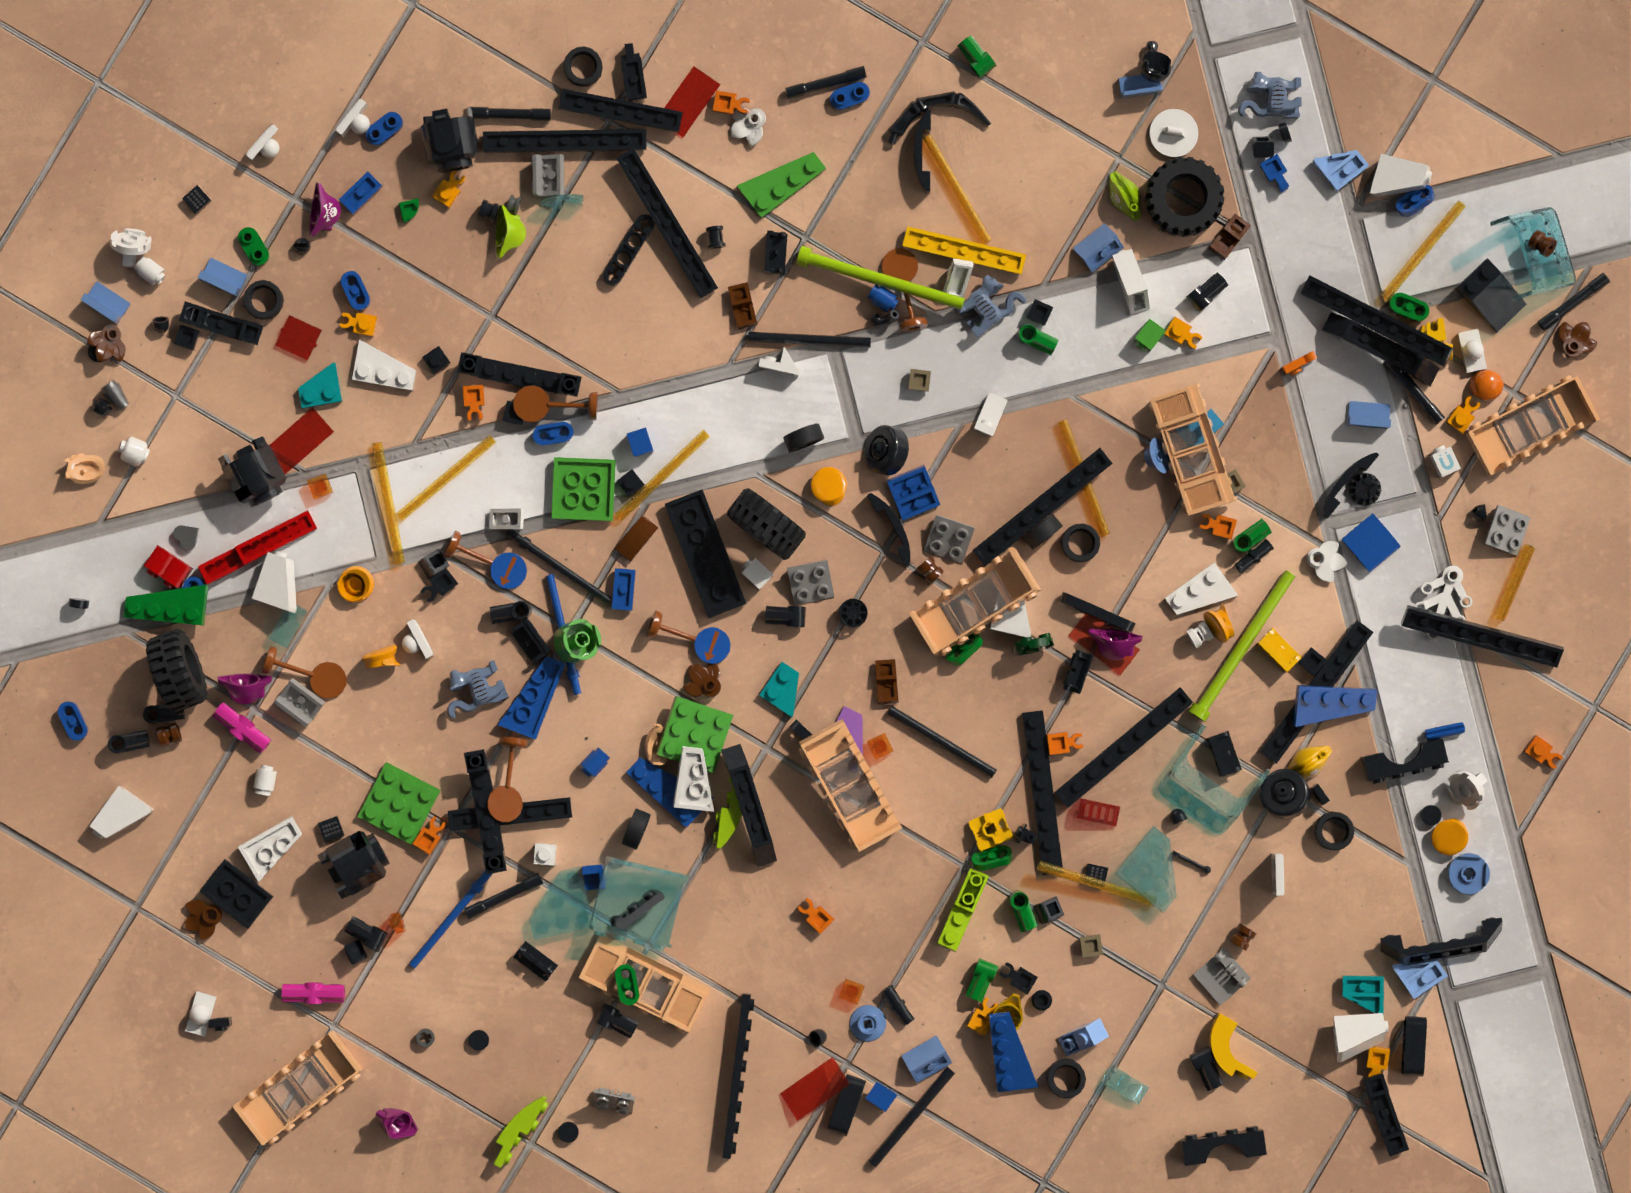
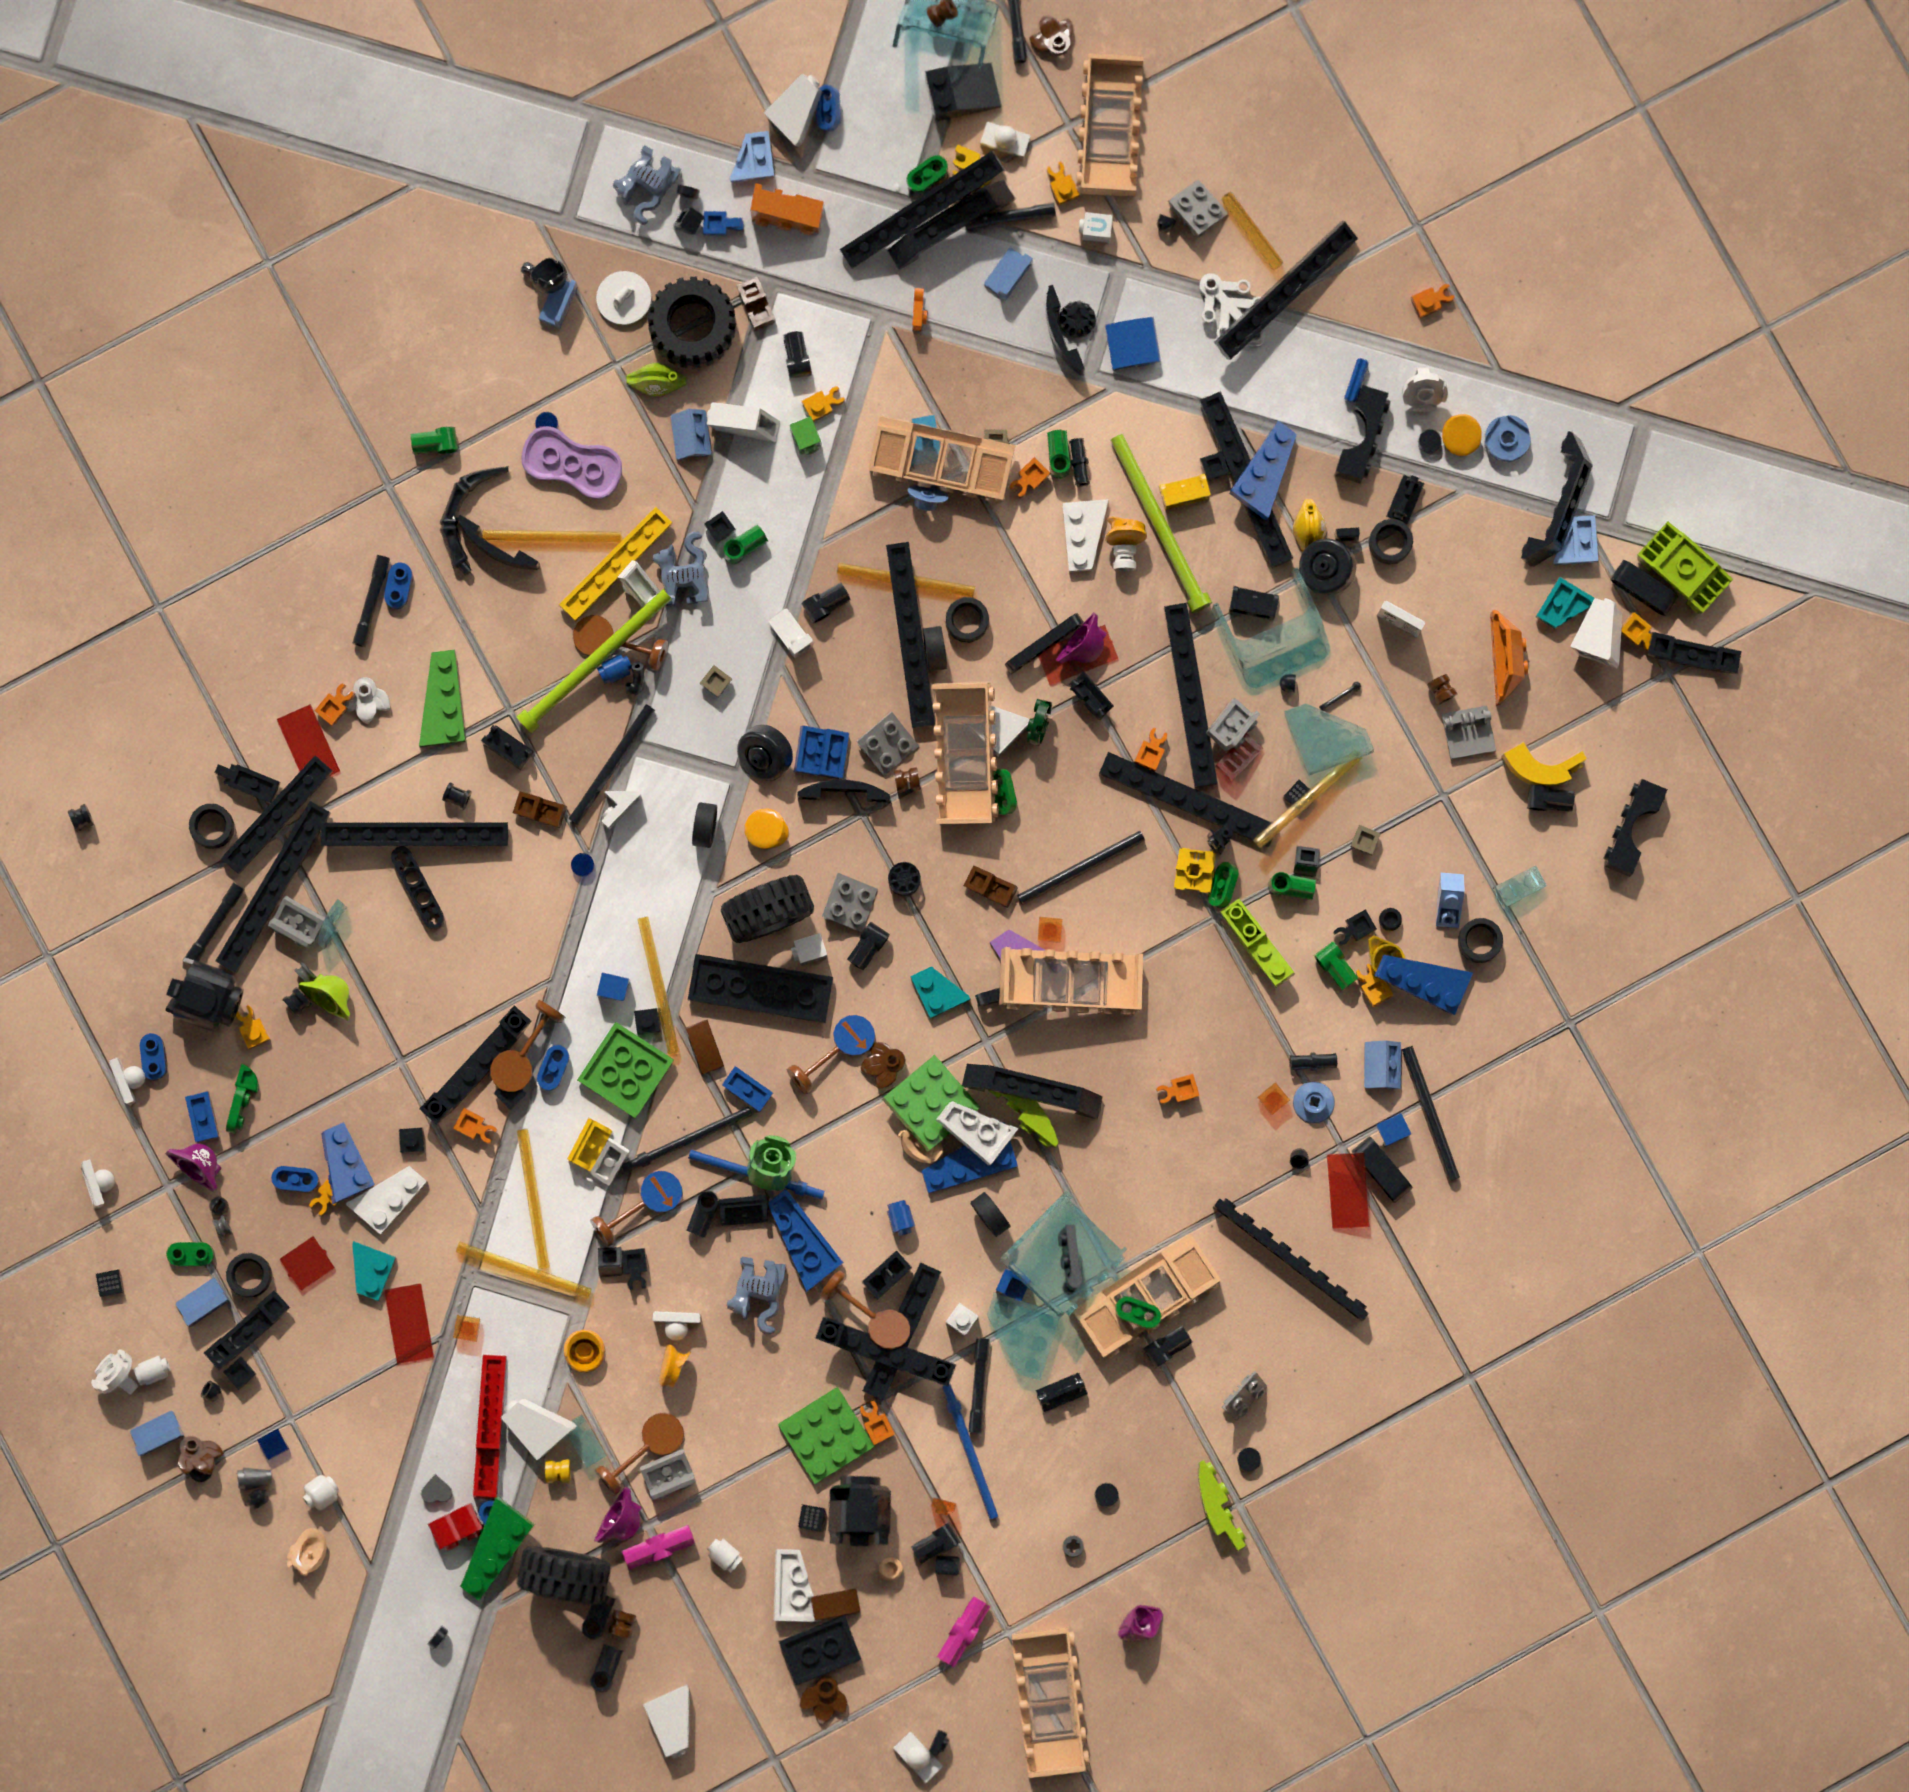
camera: 65 degrees left, 5 degrees down
blue plate [58,702,88,741] -> none
black piece [218,436,286,508] -> none
white plate [1307,541,1347,582] -> none
clear yellow piece [1381,201,1466,301] -> none
orange hair [1470,369,1504,401] -> none
none -> dark grey bush [213,1215,233,1239]
none -> green plate [226,1086,251,1134]
none -> clear blue tile [257,1428,289,1460]
none -> wing [321,1122,375,1205]
none -> lavender plate [521,427,622,499]
none -> clear blue tile [535,412,559,429]
none -> yellow wheel [545,1460,570,1483]
none -> yellow hinge [567,1117,612,1172]
none -> clear blue tile [571,853,594,877]
none -> orange wedge [750,183,824,235]
none -> black piece [801,583,851,624]
none -> reddish brown slope [810,1588,861,1620]
none -> black brick [862,1250,912,1300]
none -> light nougat plate [879,1557,903,1581]
none -> light grey bracket [1206,698,1260,751]
none -> black hinge [1386,474,1425,525]
none -> orange wedge [1490,610,1528,705]
none -> lime plate [1637,521,1733,614]

